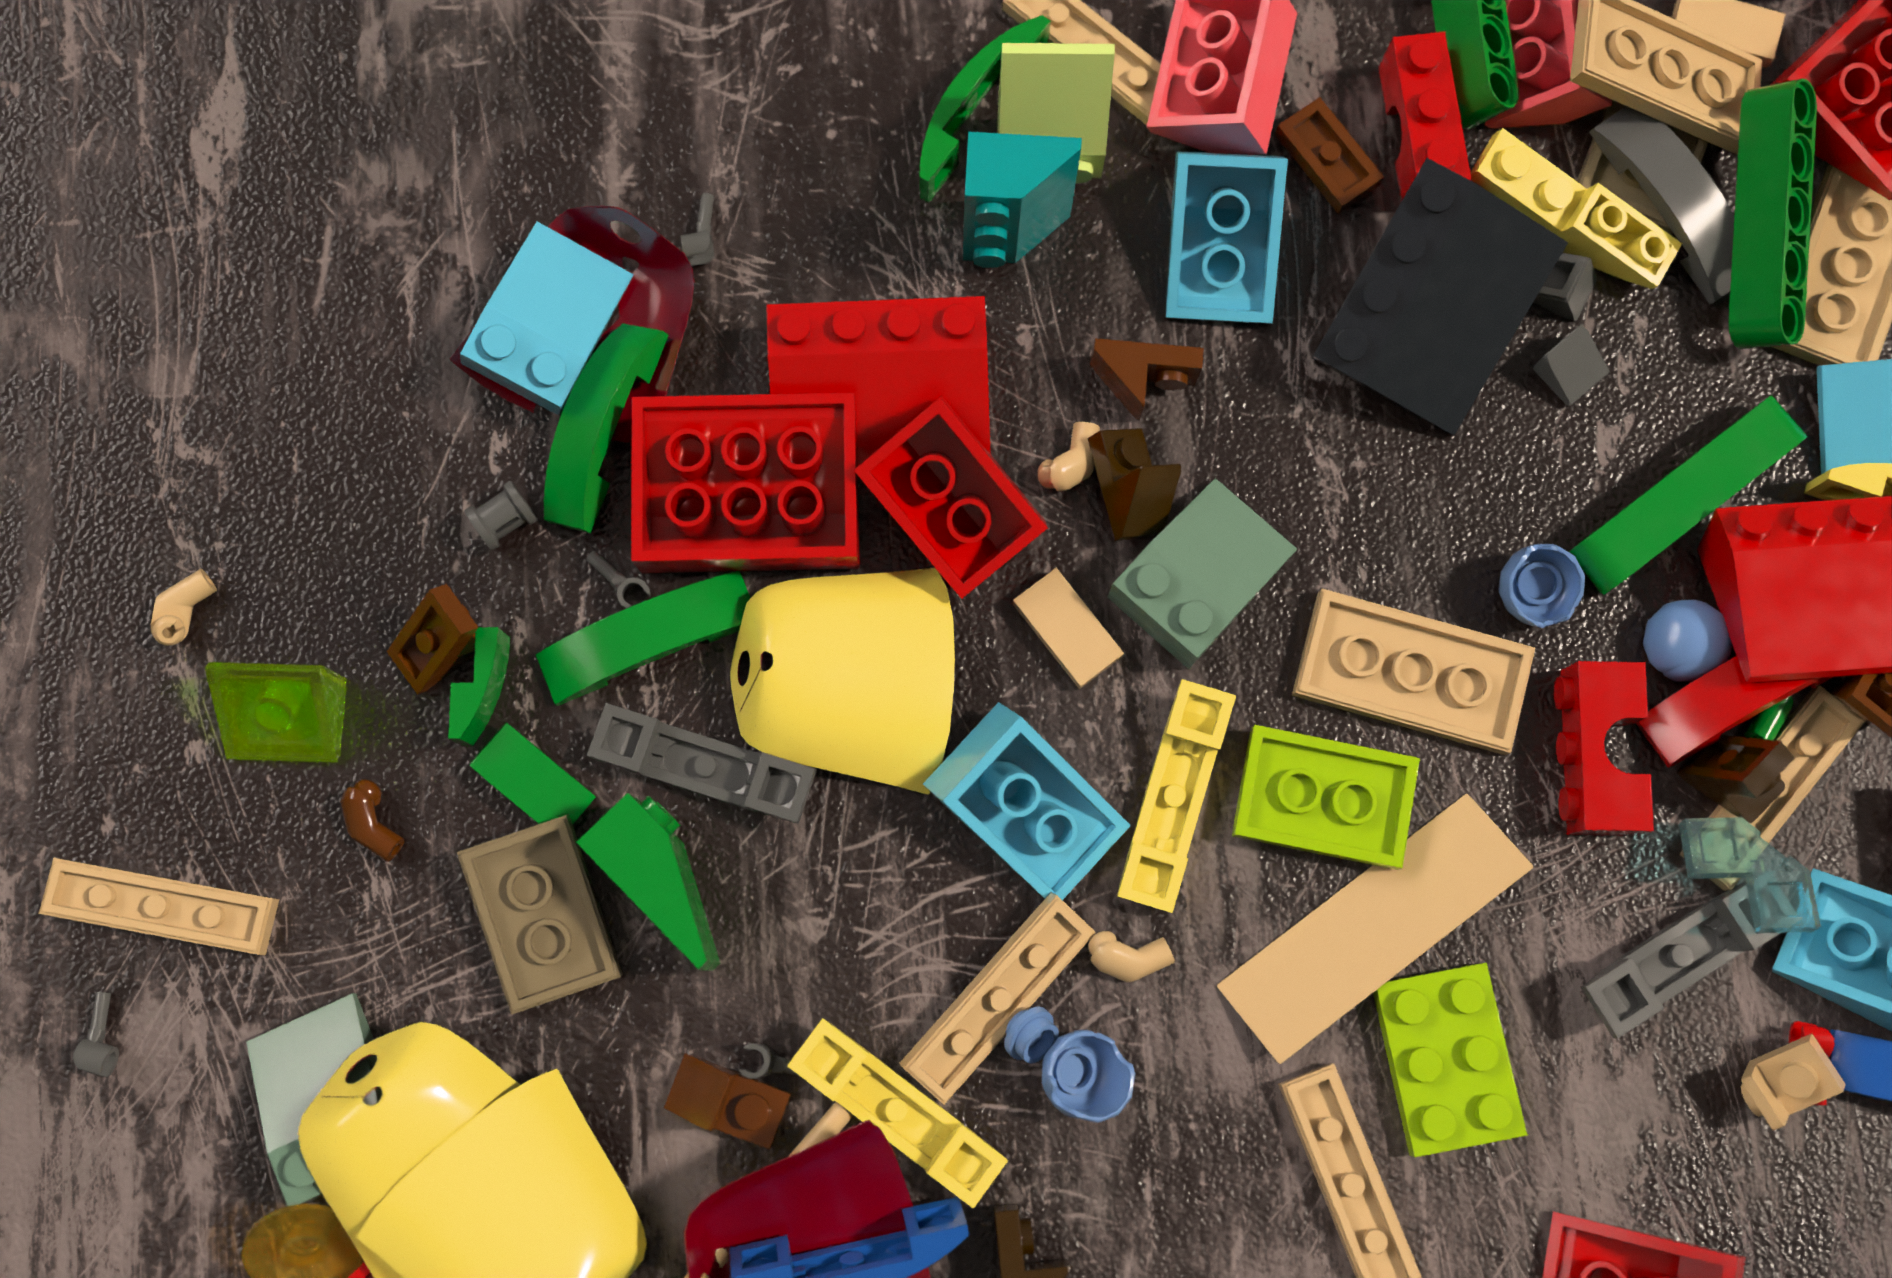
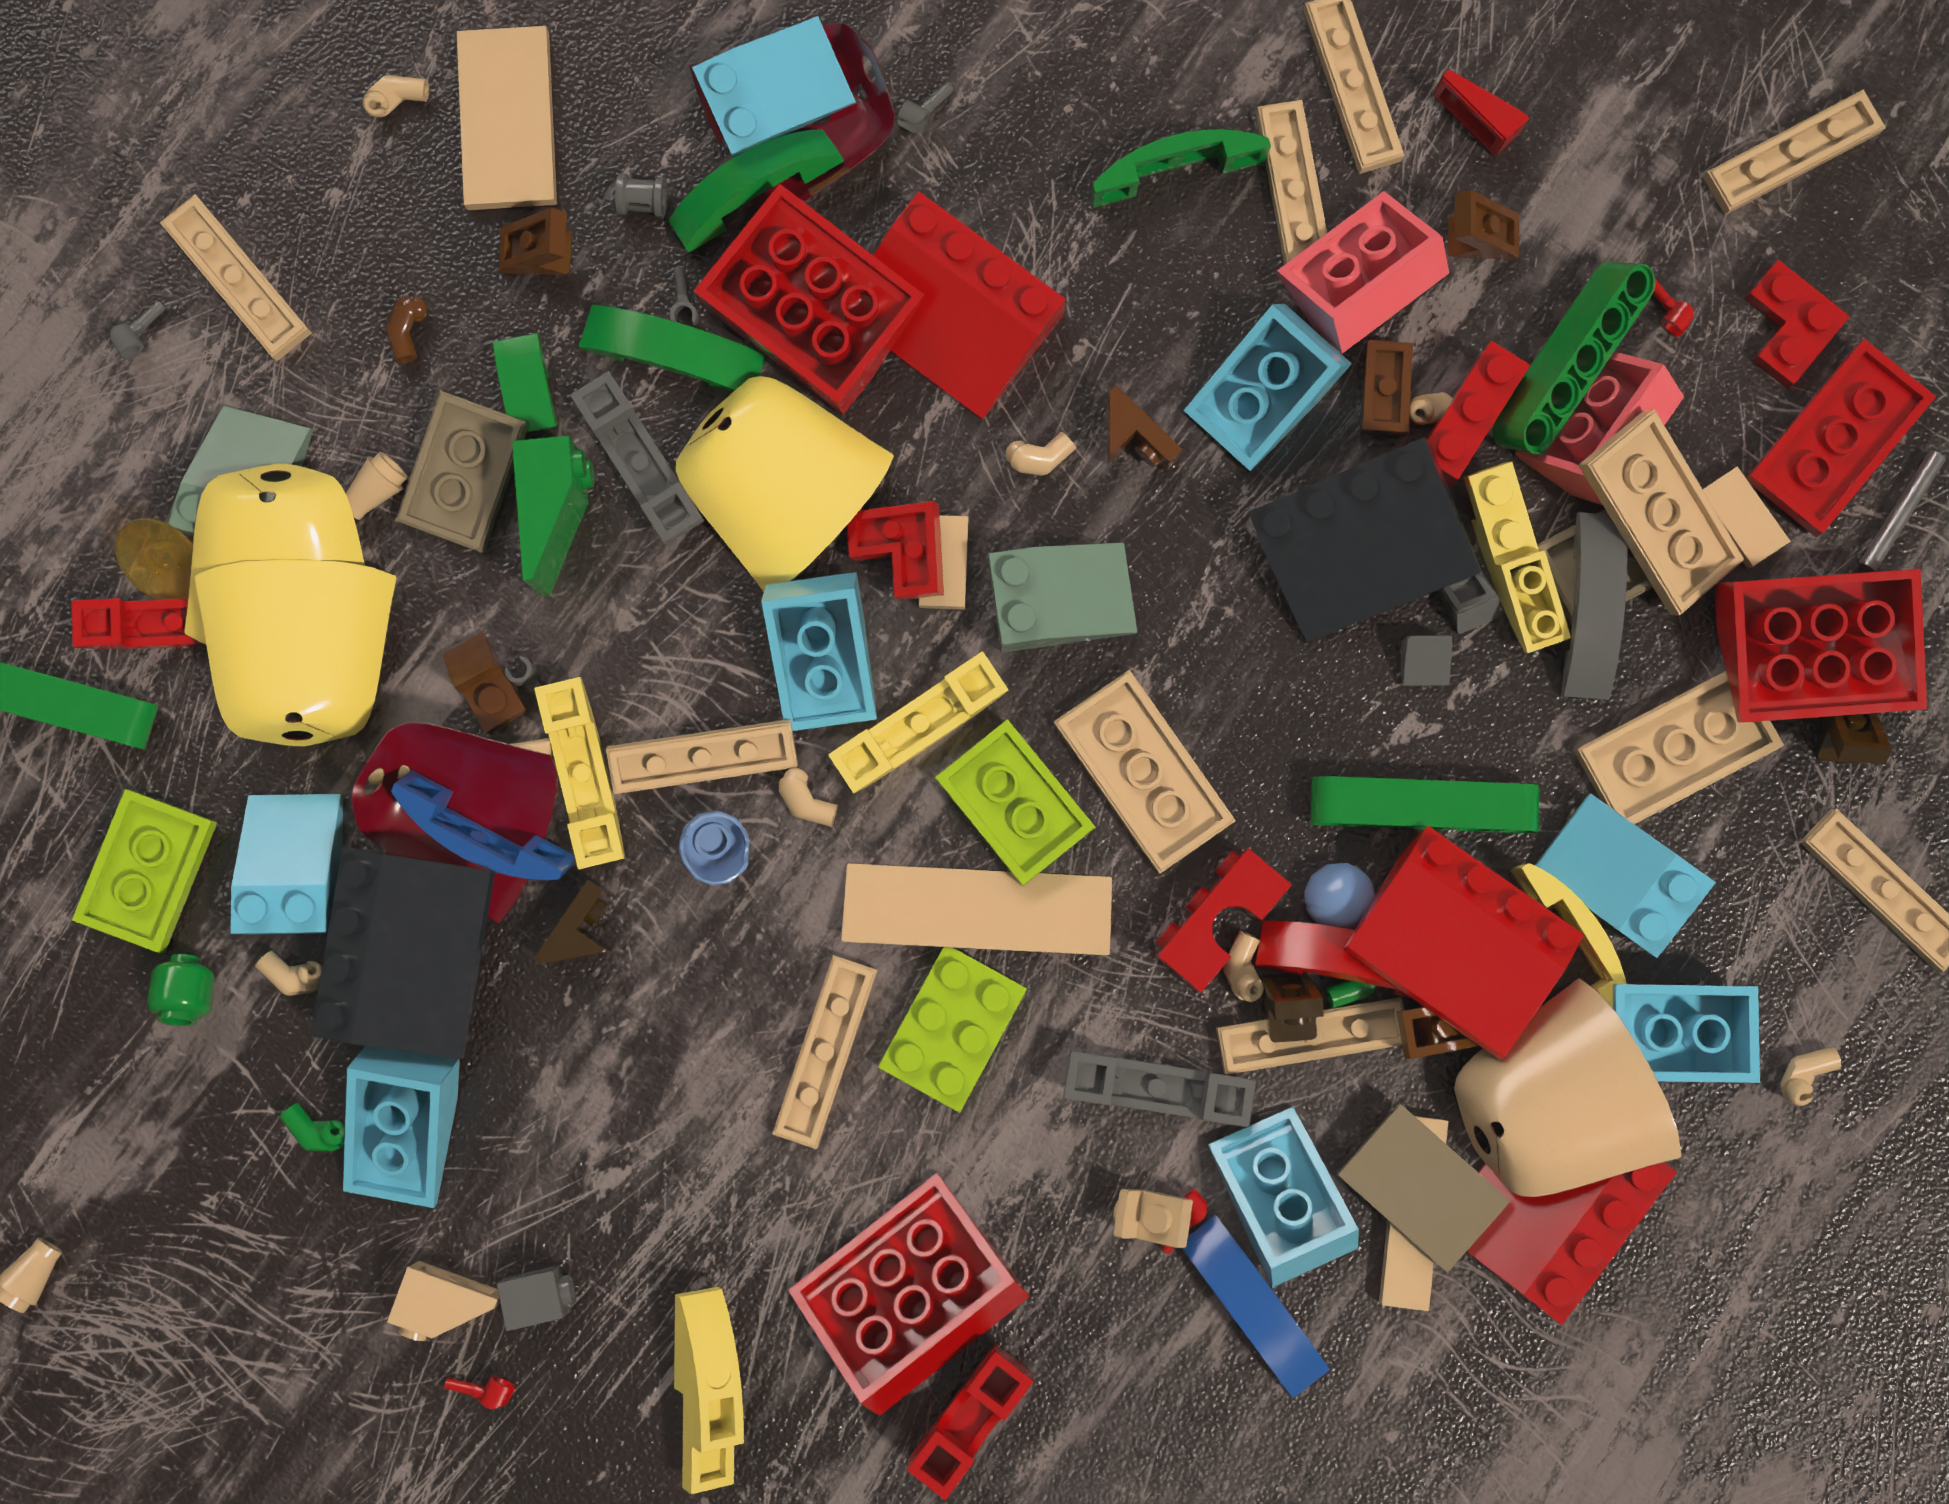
camera: 40 degrees right, 5 degrees up
clear neon green slope [205,662,347,762] -> none
green slope [448,627,510,746] -> none
red slope [854,395,1048,599] -> none
teal slope [963,132,1082,268] -> none
yellowish green slope [997,43,1115,183] -> none
medium blue plate [1004,1007,1059,1063] -> none
dark brown slope [1088,428,1181,541] -> none
medium blue hair [1498,544,1585,629] -> none
clear light blue tile [1679,817,1821,933] -> none
green beam [1728,79,1817,349] -> none
none -> tan cone [346,452,407,520]
none -> tan tile [457,26,557,210]
none -> red plate [847,501,944,600]
none -> tan arm [1223,930,1264,1002]
none -> tan arm [1409,392,1453,425]

